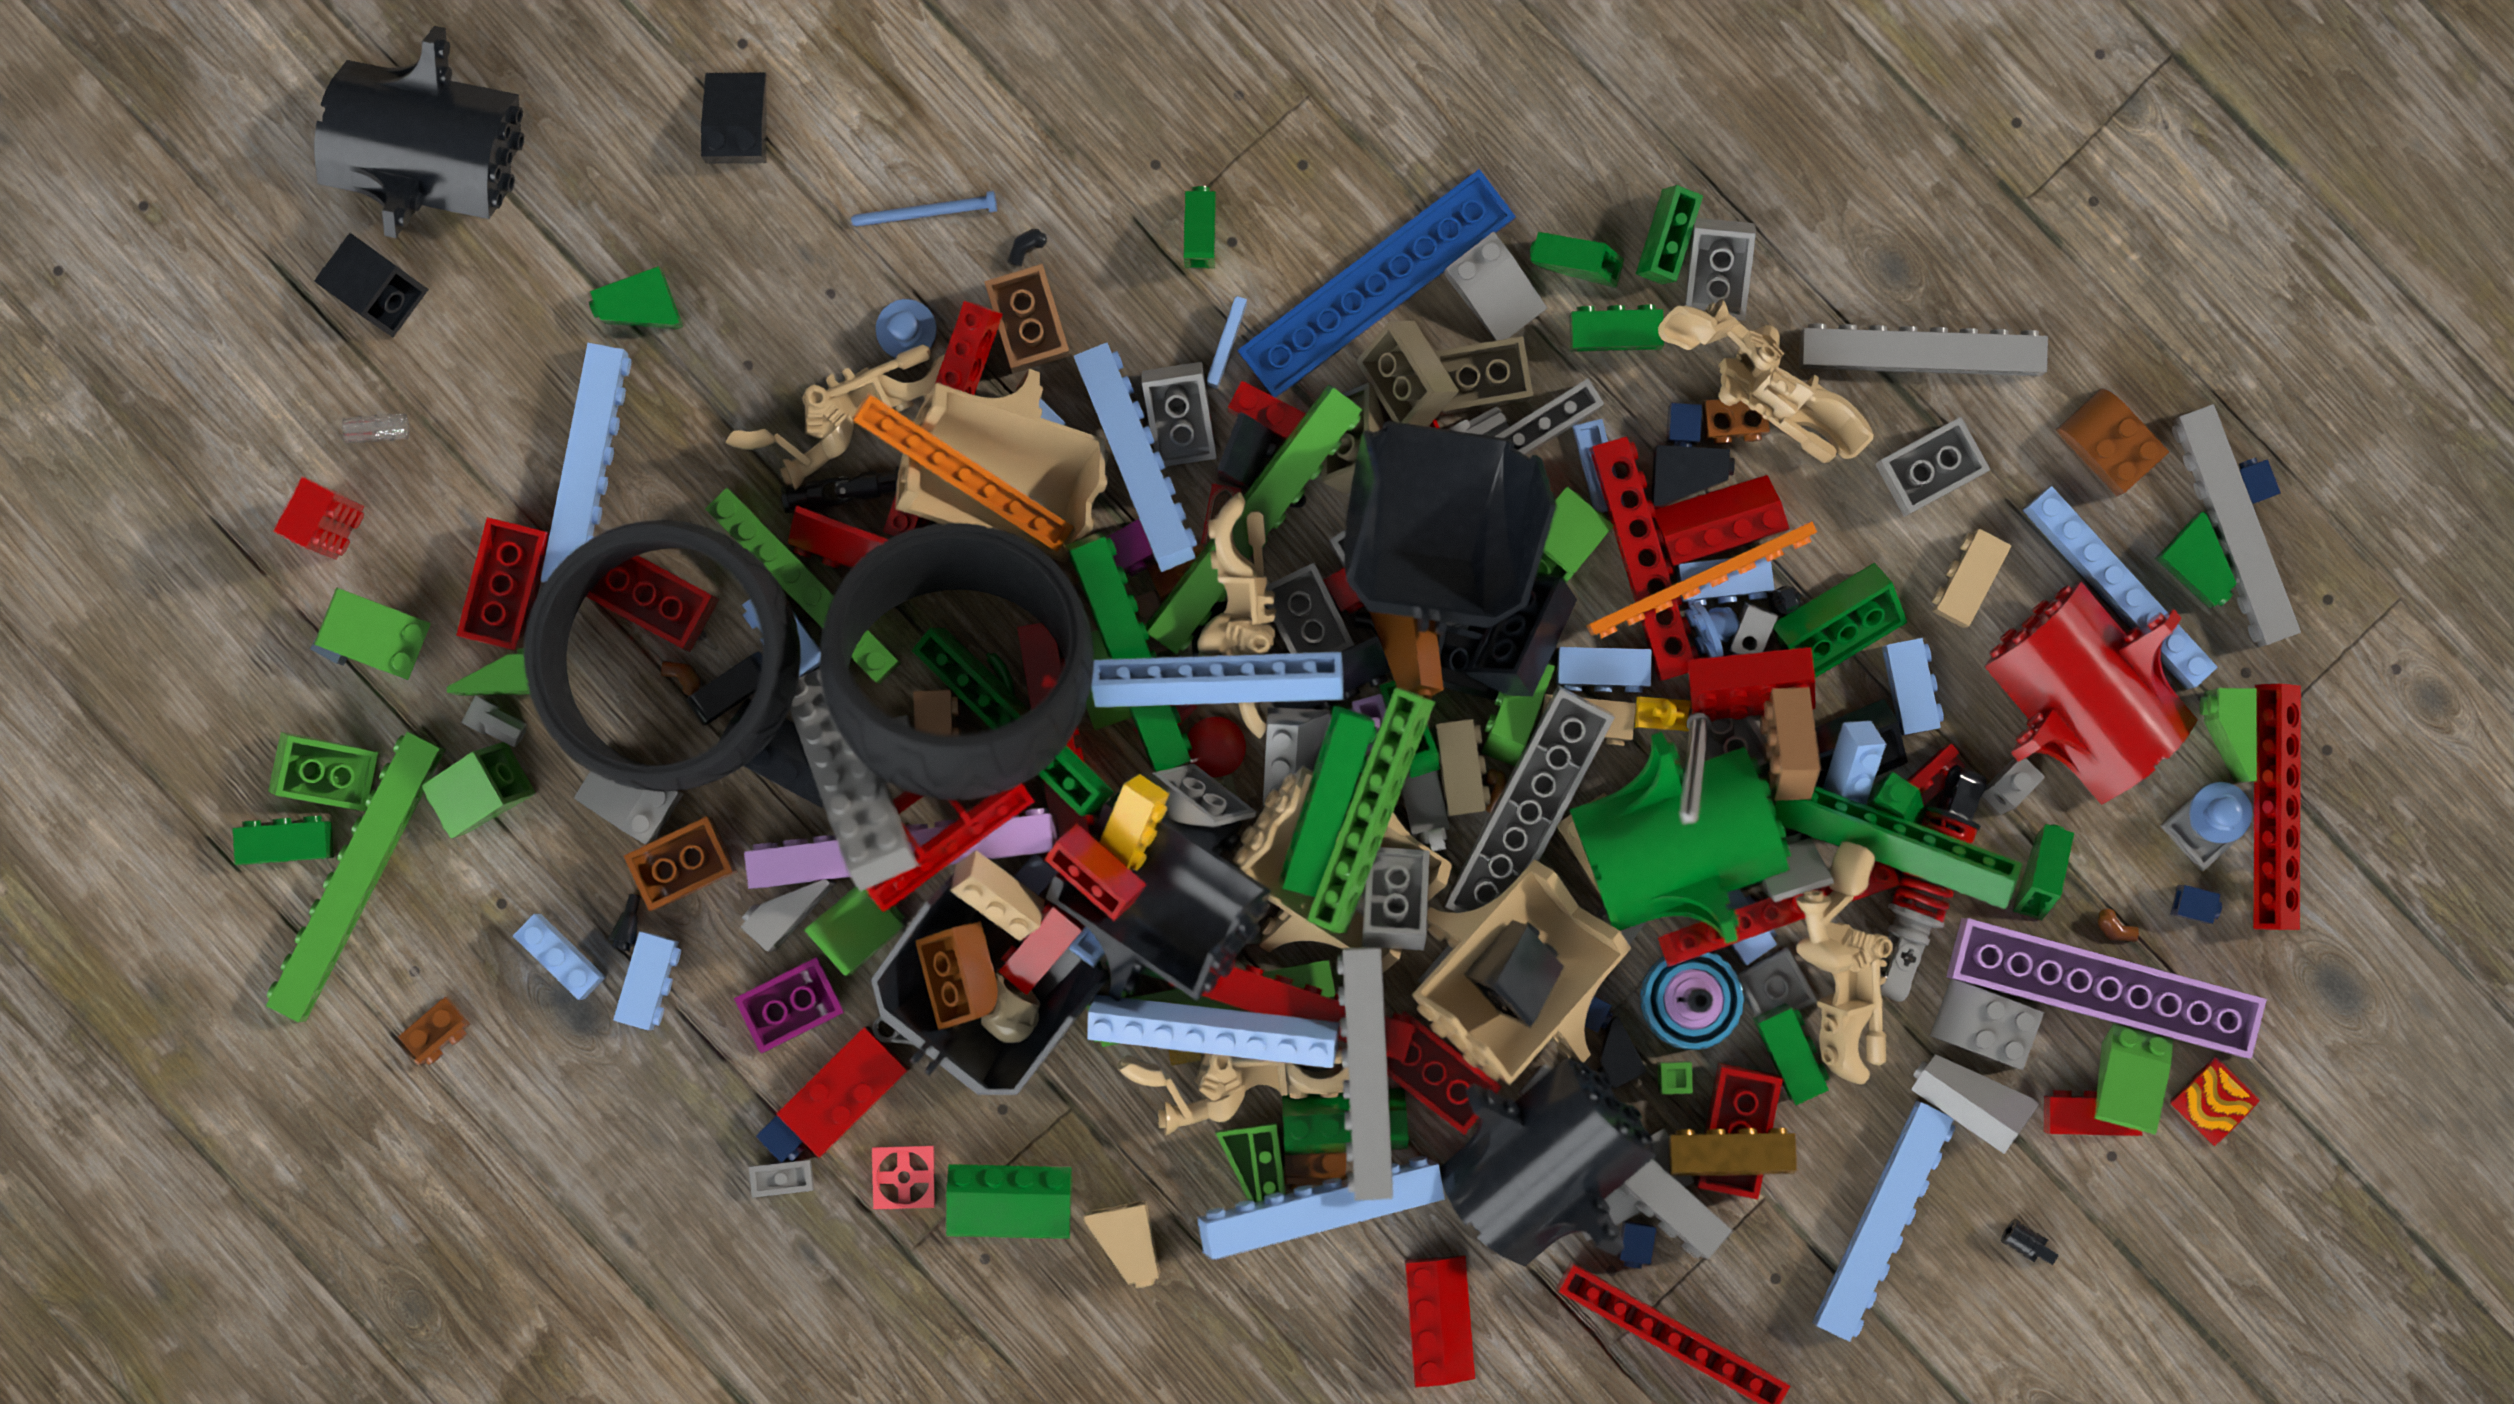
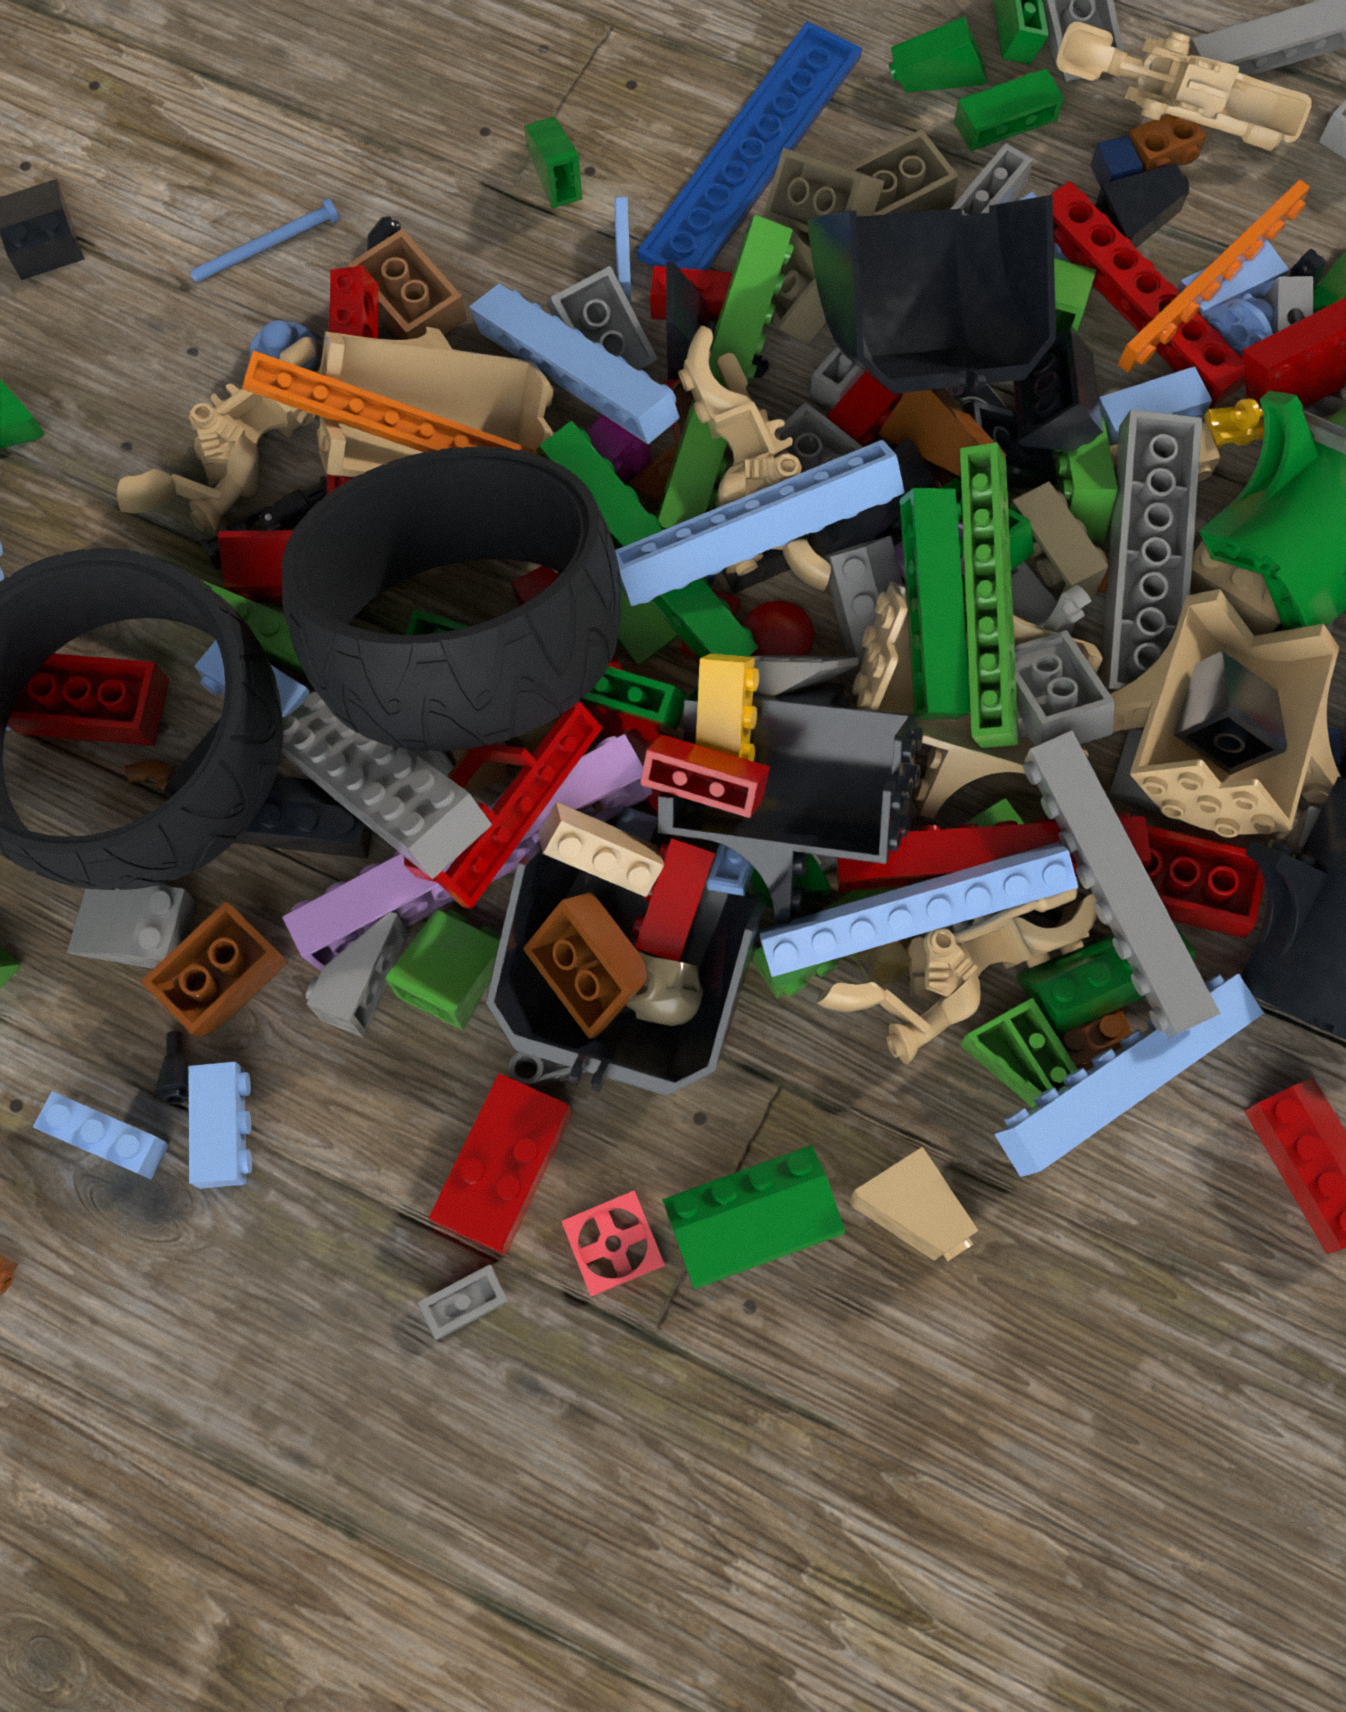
camera: 20 degrees left, 15 degrees down
magenta brick [734,957,844,1054] -> none
dark blue brick [755,1116,805,1163] -> none
light grey slope [1444,231,1547,341] -> none
red slope [1654,475,1790,568] -> none

